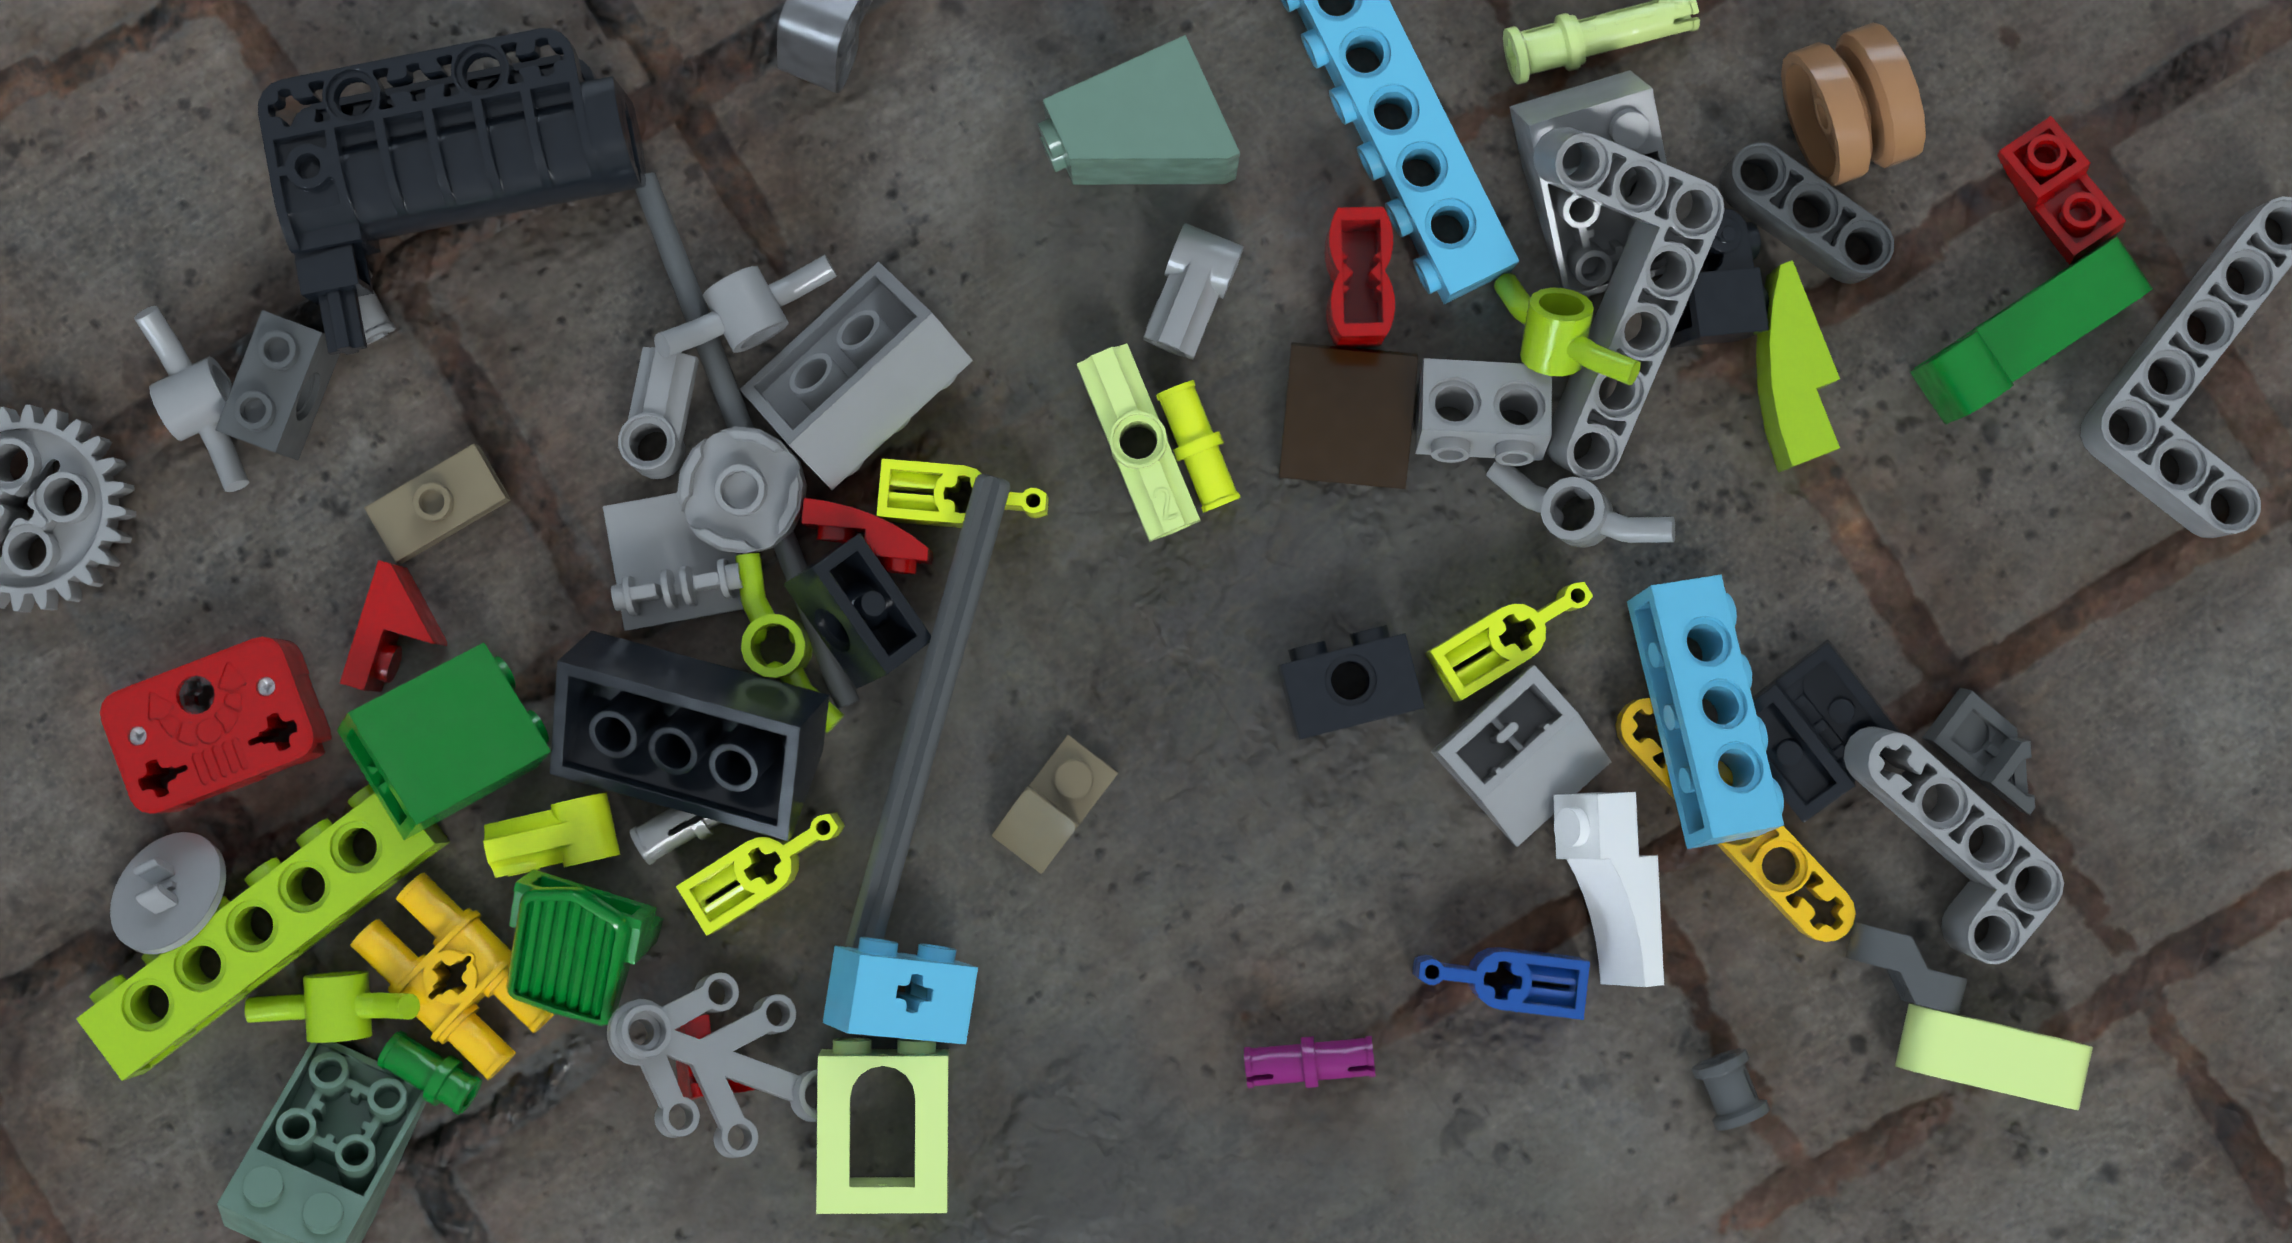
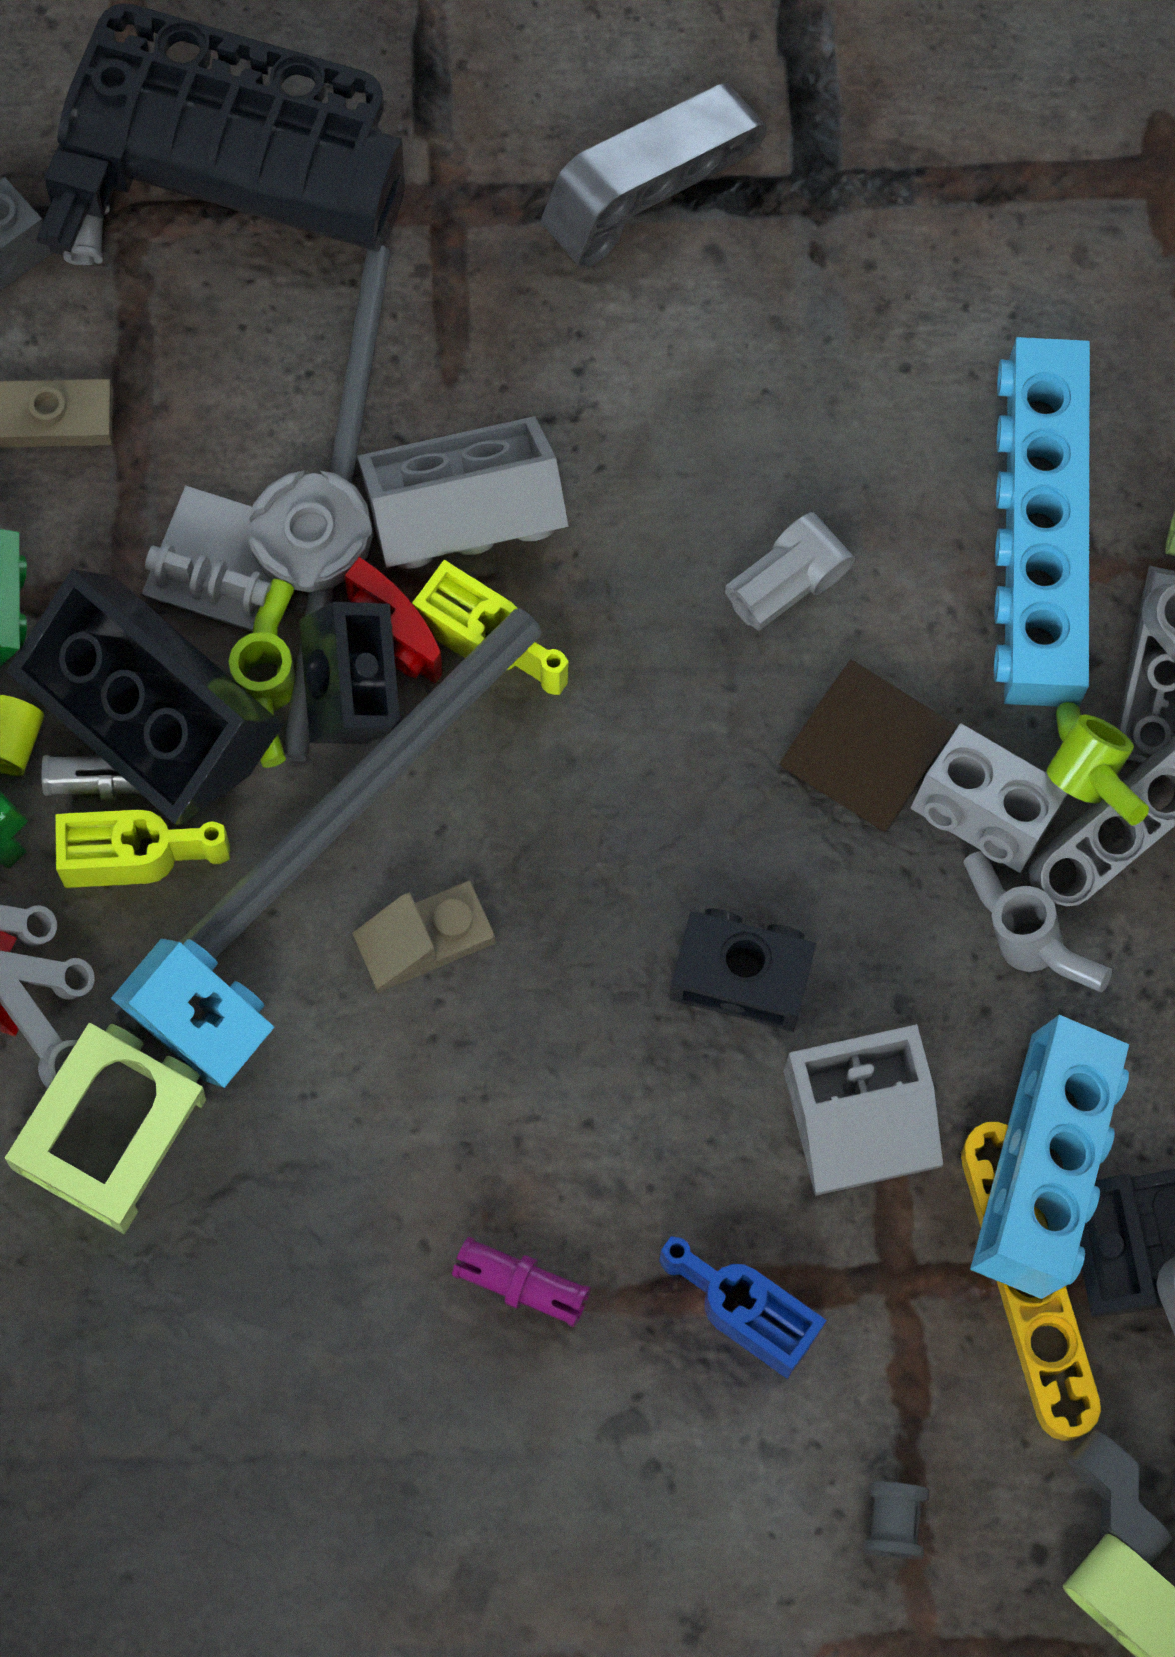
camera: 25 degrees right, 15 degrees down
light grey piece [618,347,699,479] -> none
light grey piece [654,255,837,358] -> none
sand green slope [1037,35,1240,185] -> none
yellowish green piece [1077,343,1200,542] -> none
neon yellow pin [1156,380,1241,513] -> none
red brick [1324,207,1395,347] -> none
neon yellow piece [1425,582,1593,702] -> none
white slope [1553,792,1664,987] -> none

